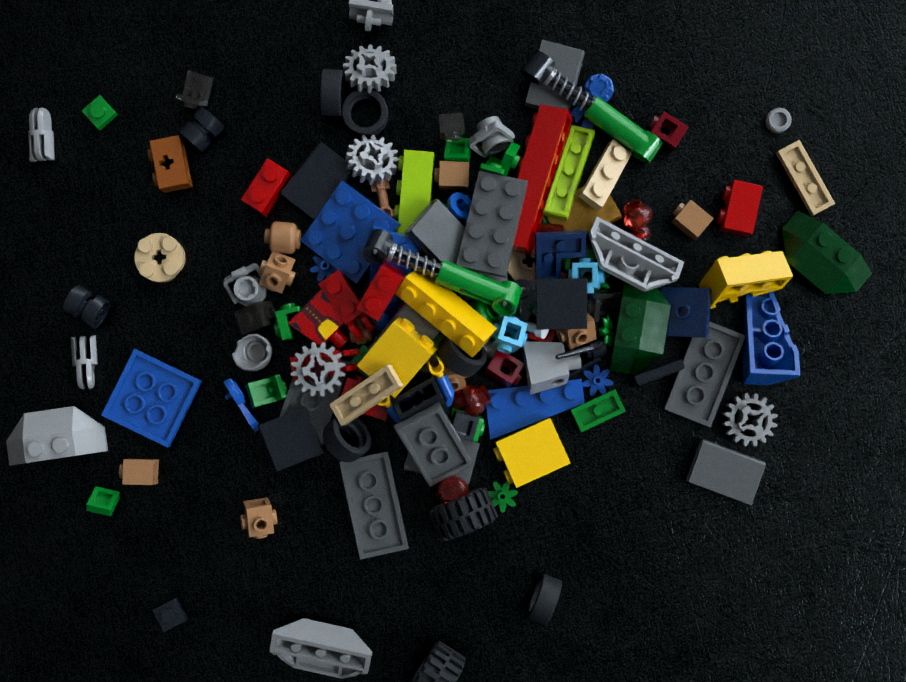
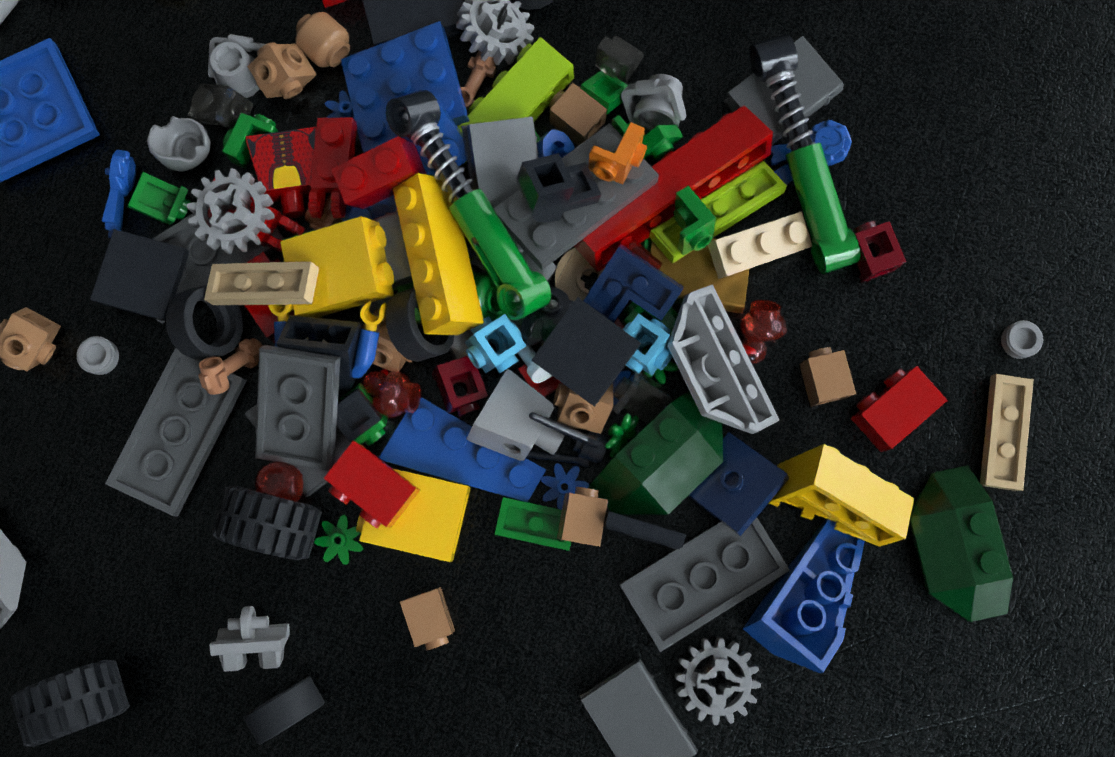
camera: 35 degrees right, 5 degrees down
none -> light grey tile [77,336,119,375]
none -> nougat bar [198,338,263,395]
none -> light grey hips [209,606,290,672]
none -> red brick [323,440,420,529]
none -> medium nougat brick [400,587,455,650]
none -> black brick [516,153,602,222]
none -> medium nougat brick [557,487,608,547]
none -> orange bracket [588,122,647,185]
none -> green bracket [673,185,716,255]

